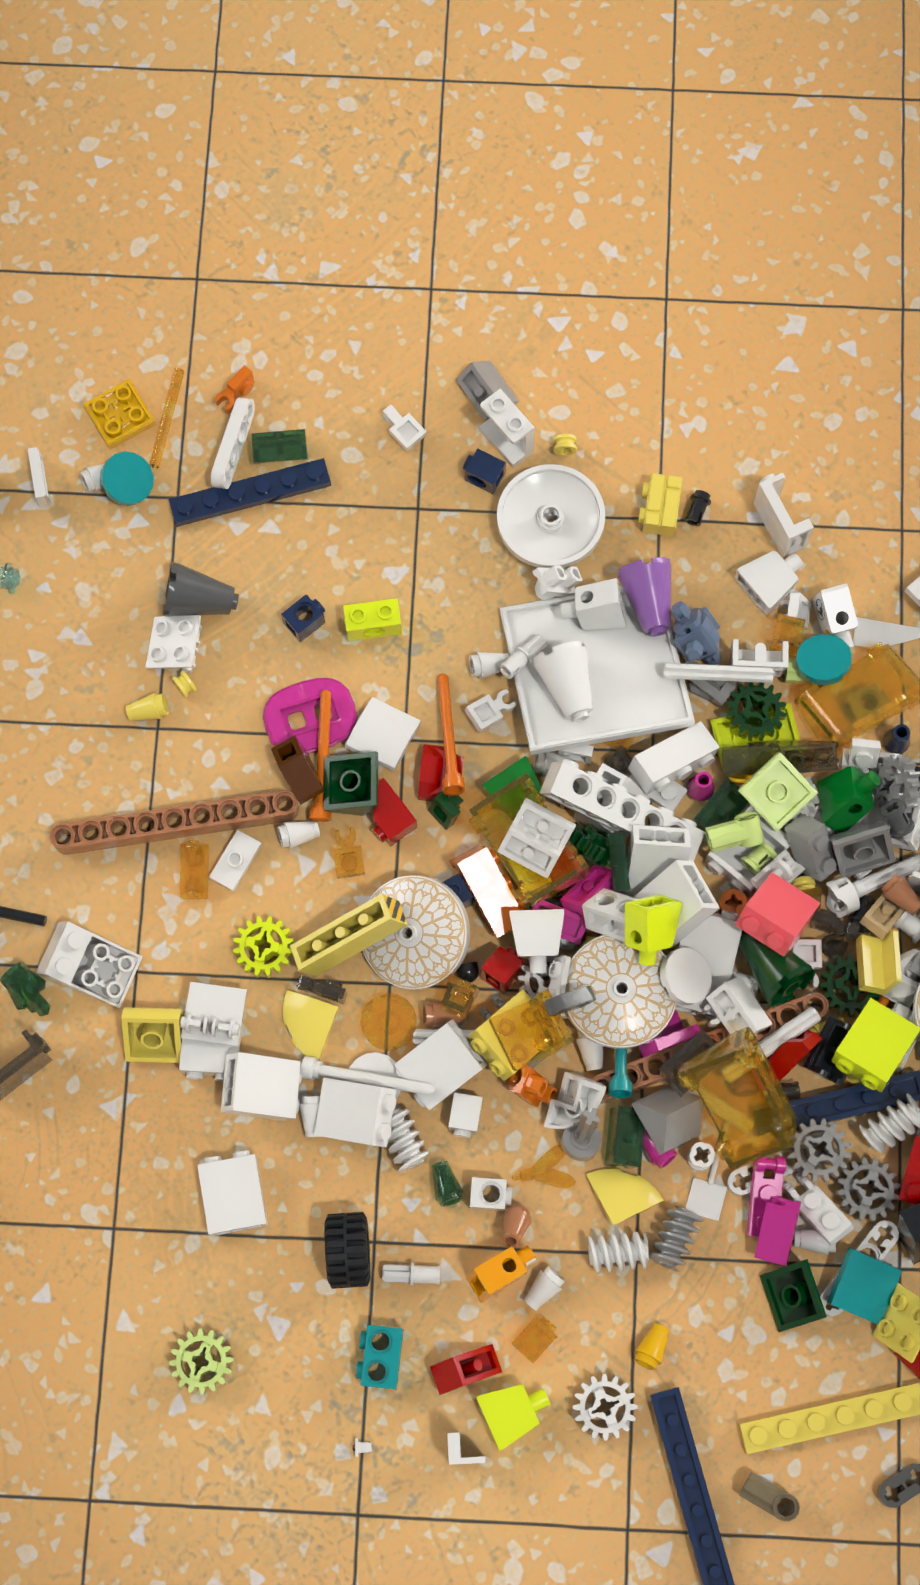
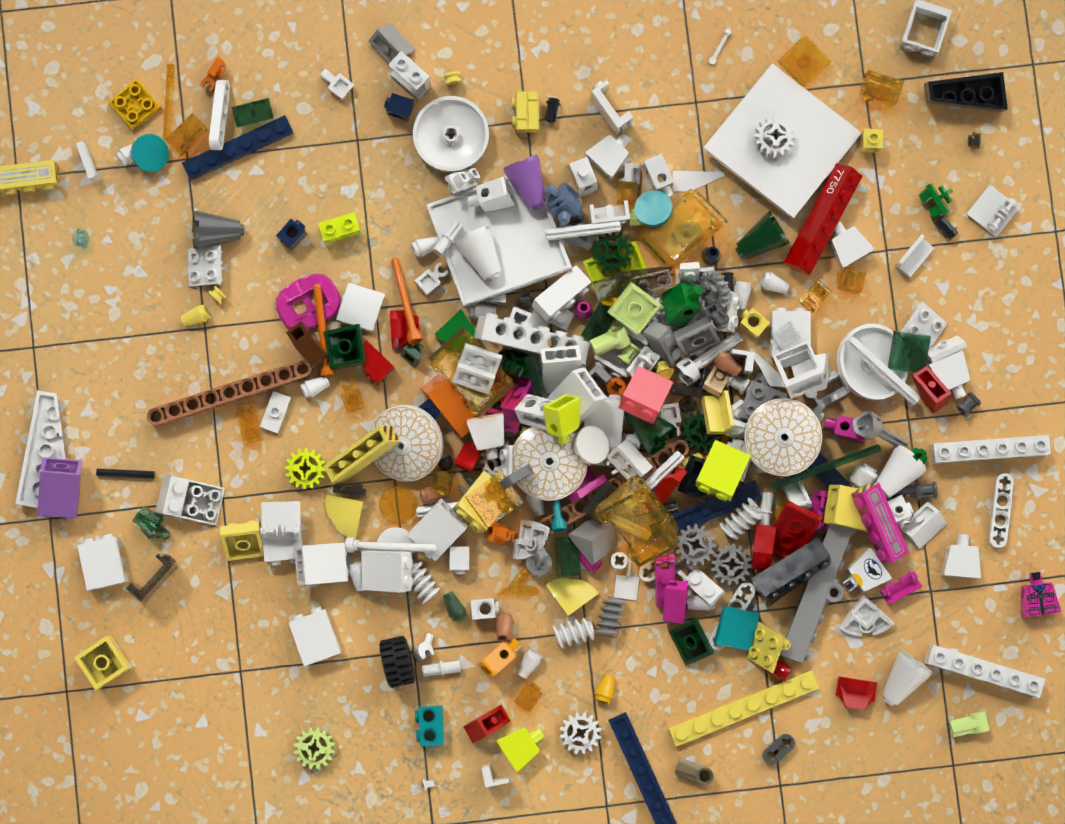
camera: 15 degrees left, 10 degrees up
none -> clear yellow brick [165,113,208,157]
none -> white piece [413,633,434,662]
none -> white torso [567,157,598,198]
none -> light grey panel [589,364,611,386]

